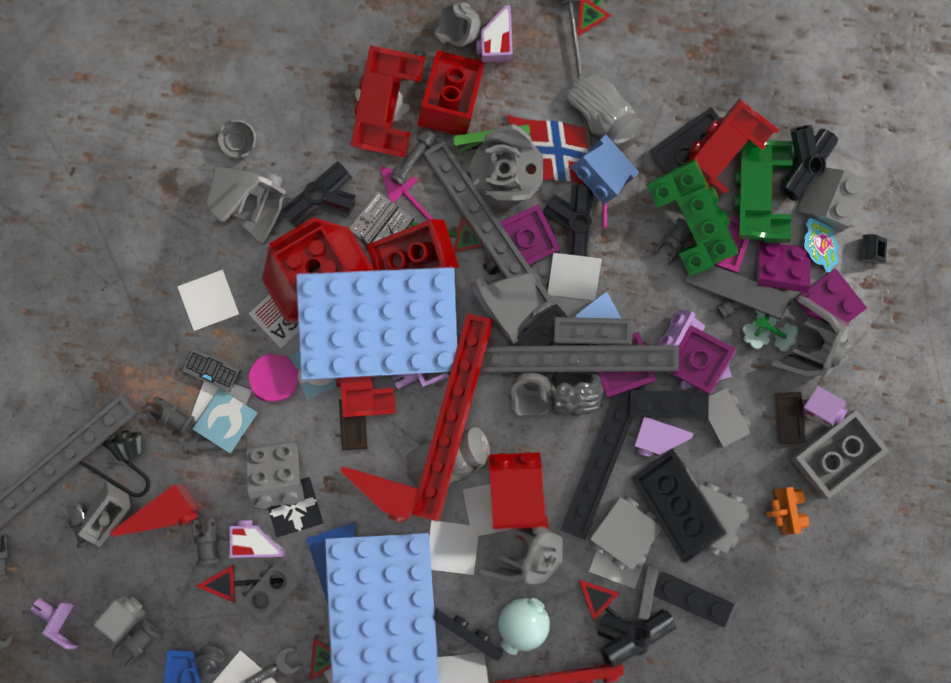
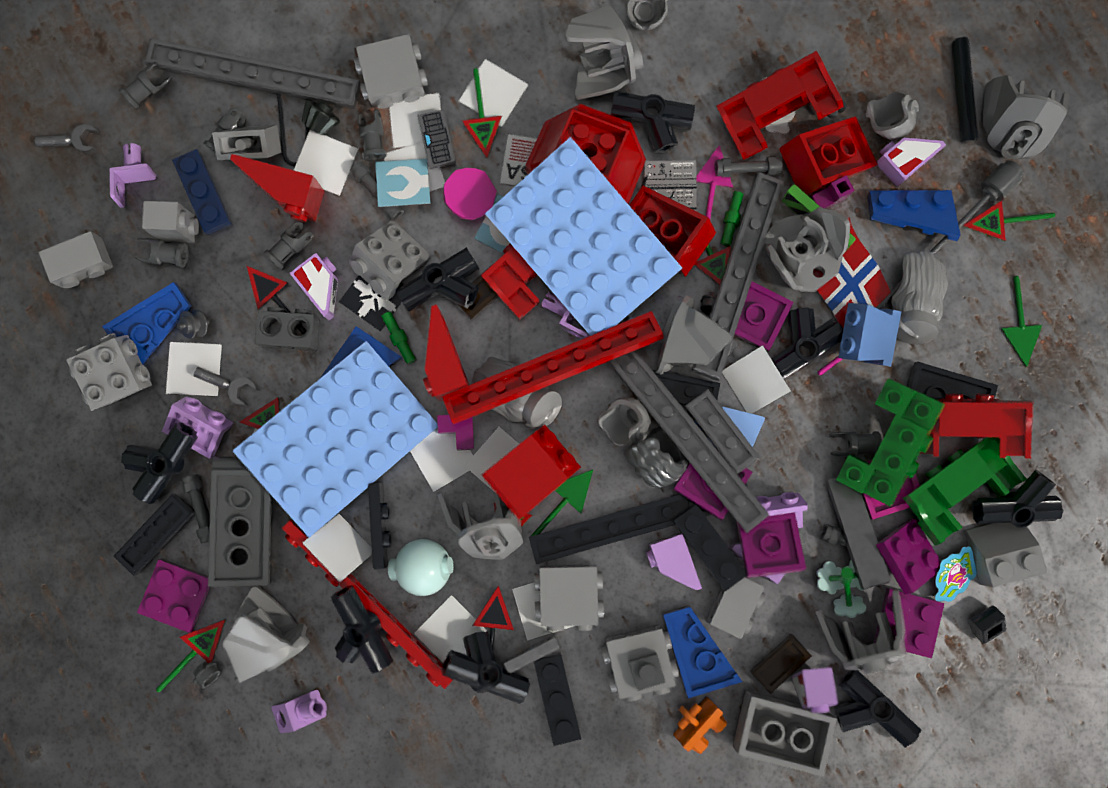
camera: 55 degrees right, 0 degrees up
black plate [632,448,728,564] -> none
none -> dark blue plate [172,149,232,235]
none -> white sticker [294,130,358,196]
none -> light grey brick [354,34,428,109]
none -> green bar [381,311,417,365]
none -> white sticker [389,93,441,148]
none -> black piece [396,247,479,311]
none -> white sticker [414,595,489,662]
none -> magenta piece [437,415,474,451]
none -> piece [462,68,502,158]
none -> green piece [531,470,593,536]
none -> dark grey plate [629,653,666,691]
none -> blue wing [662,606,742,698]
none -> green bar [720,191,744,247]
none -> magenta piece [810,175,855,209]
none -> black piece [834,670,922,748]
none -> blue wing [867,190,961,242]
none -> green piece [1001,275,1042,367]

